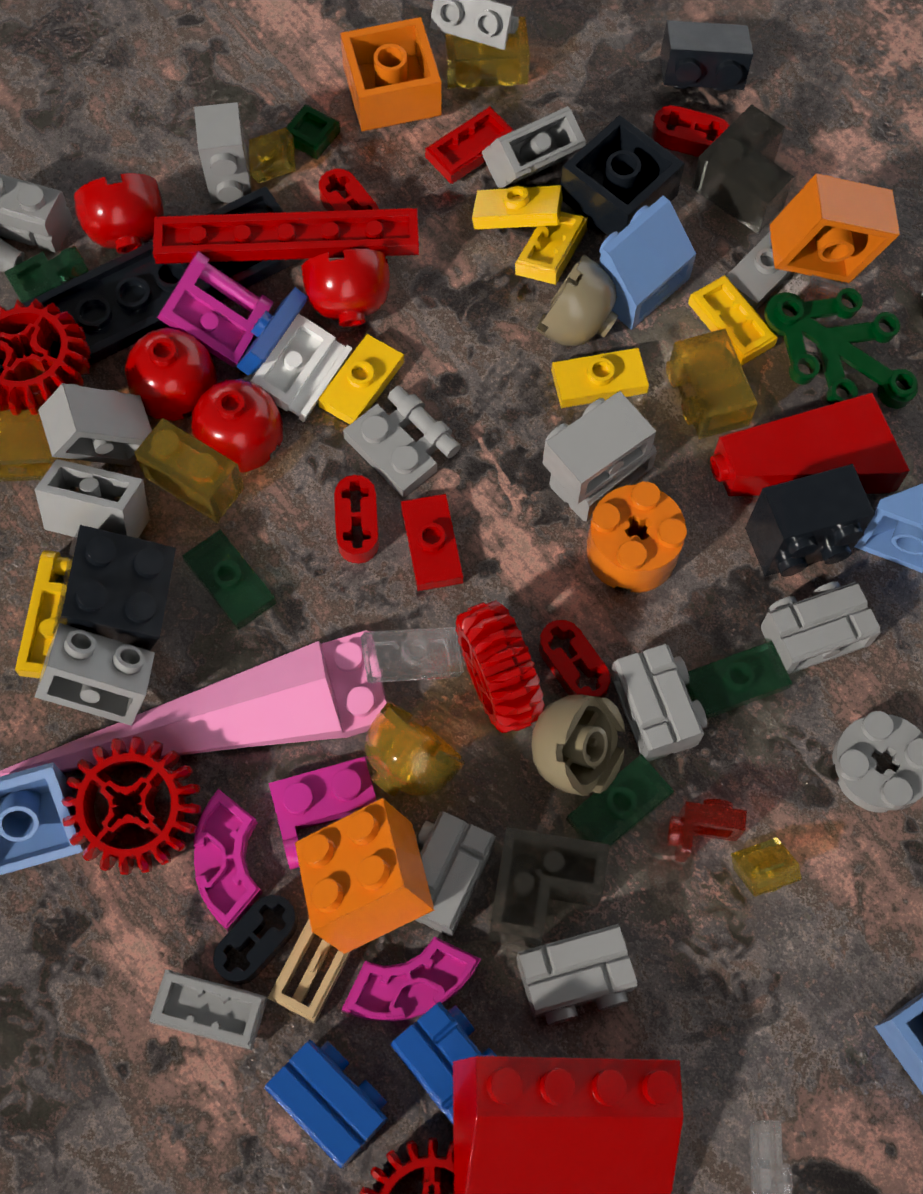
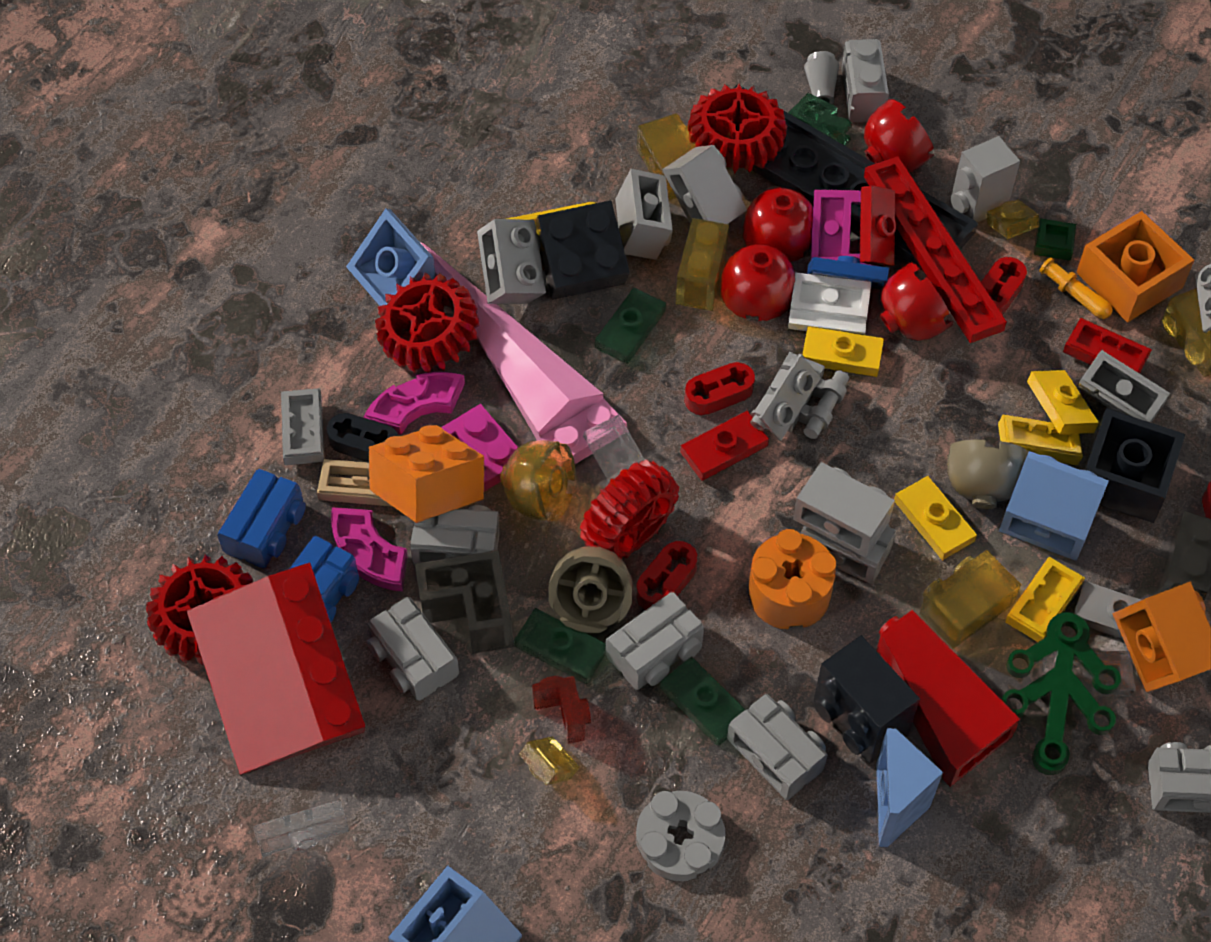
camera: 70 degrees right, 10 degrees down
none -> light grey hinge [750,354,821,441]
none -> red plate [860,185,896,267]
none -> light orange piece [1039,257,1113,319]

